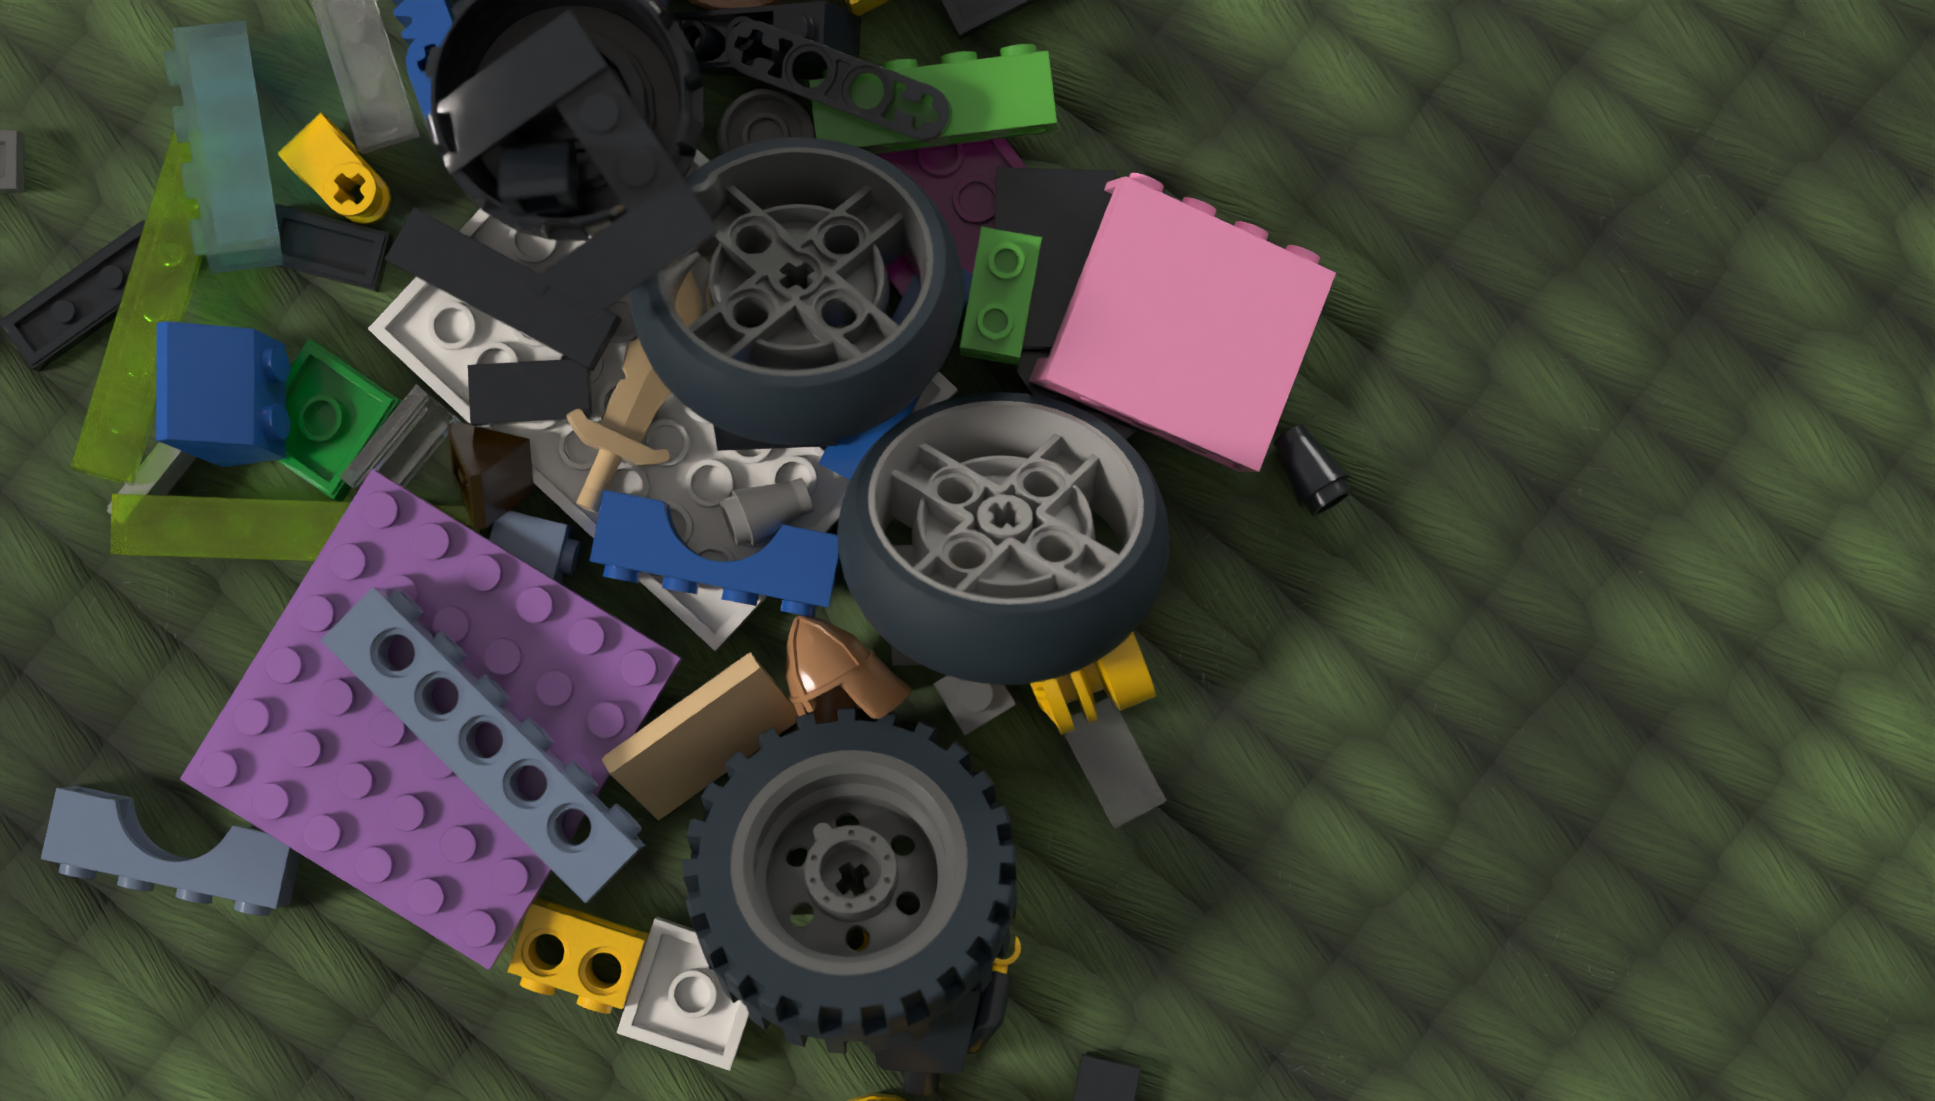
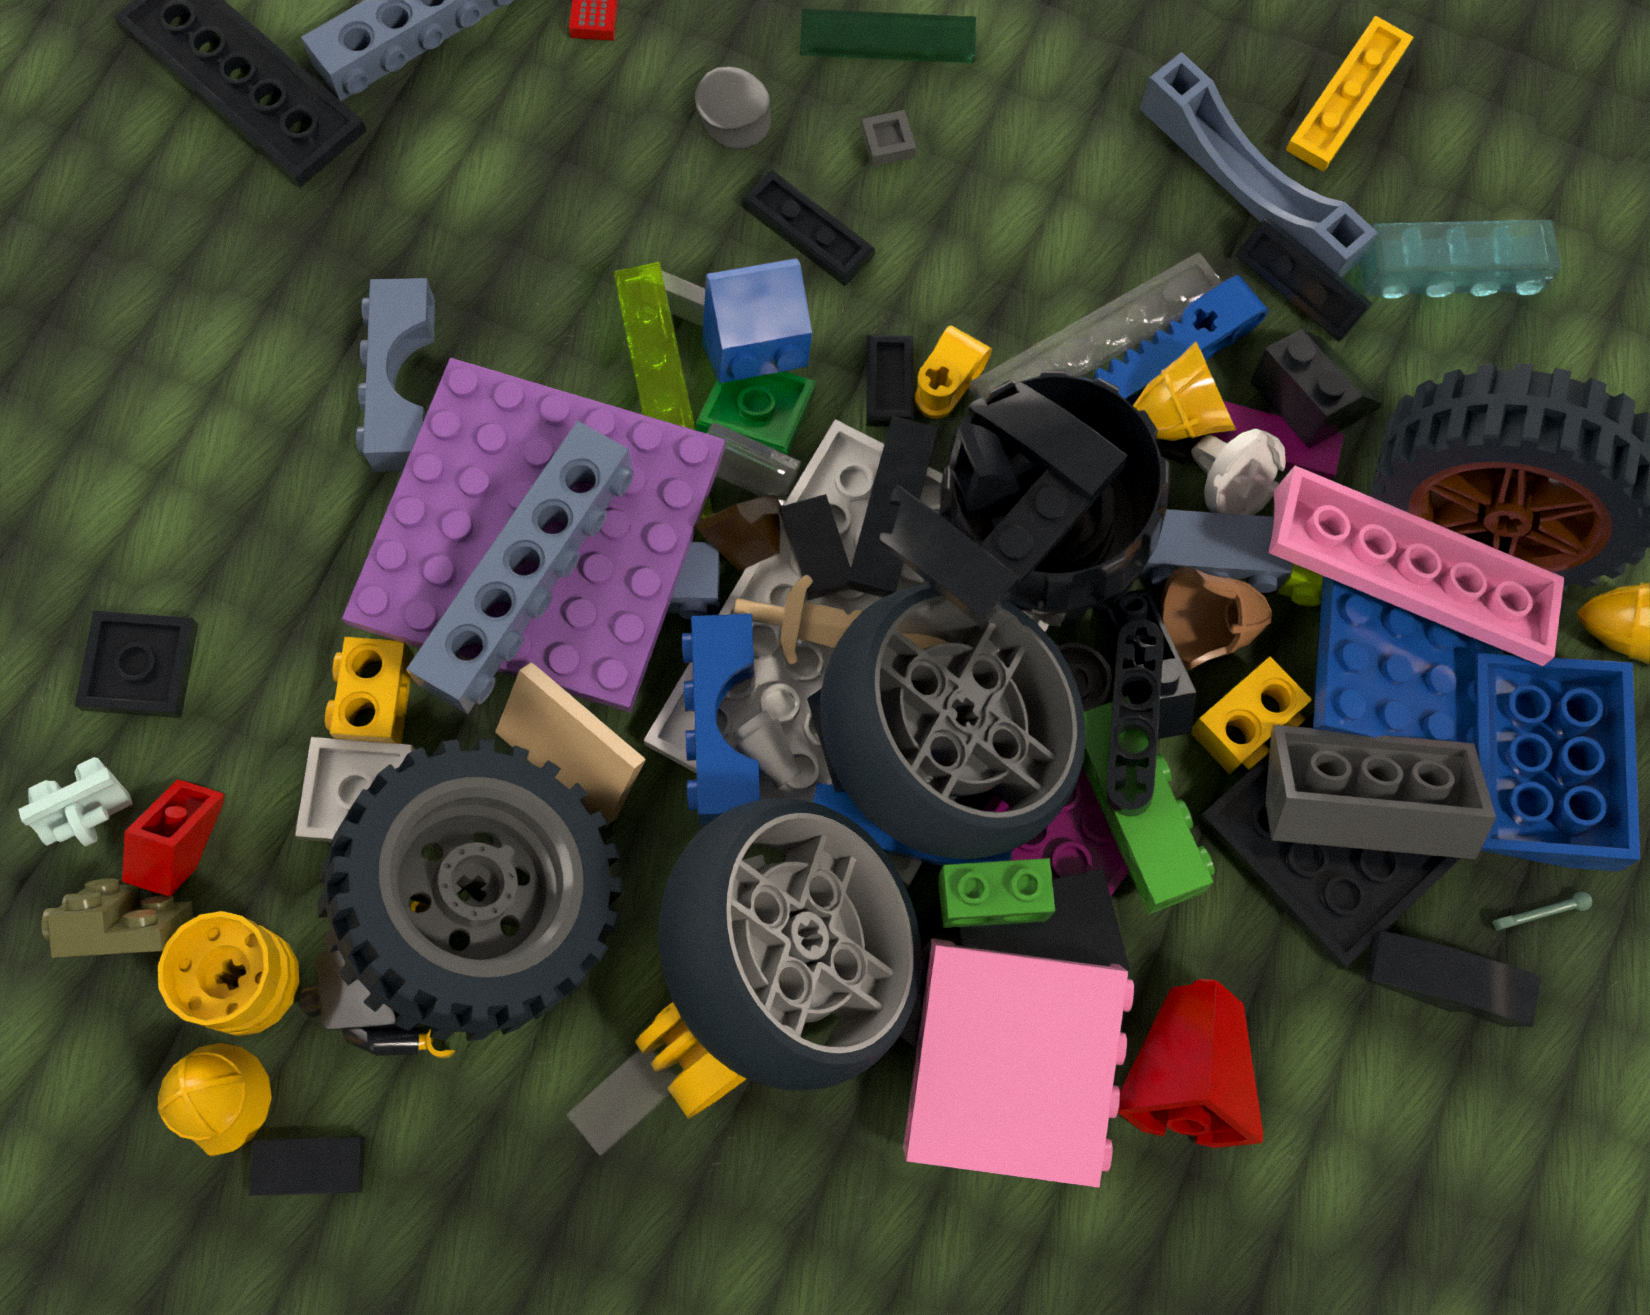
camera: 70 degrees right, 15 degrees down
clear neon green tile [71,132,233,486] -> none
clear light blue brick [164,20,284,274] -> none
medium nougat helmet [785,615,912,724] -> none
dark grey brick [934,676,1016,735] -> none
black cone [1273,424,1352,516] -> none
none -> red slope [1118,979,1263,1148]

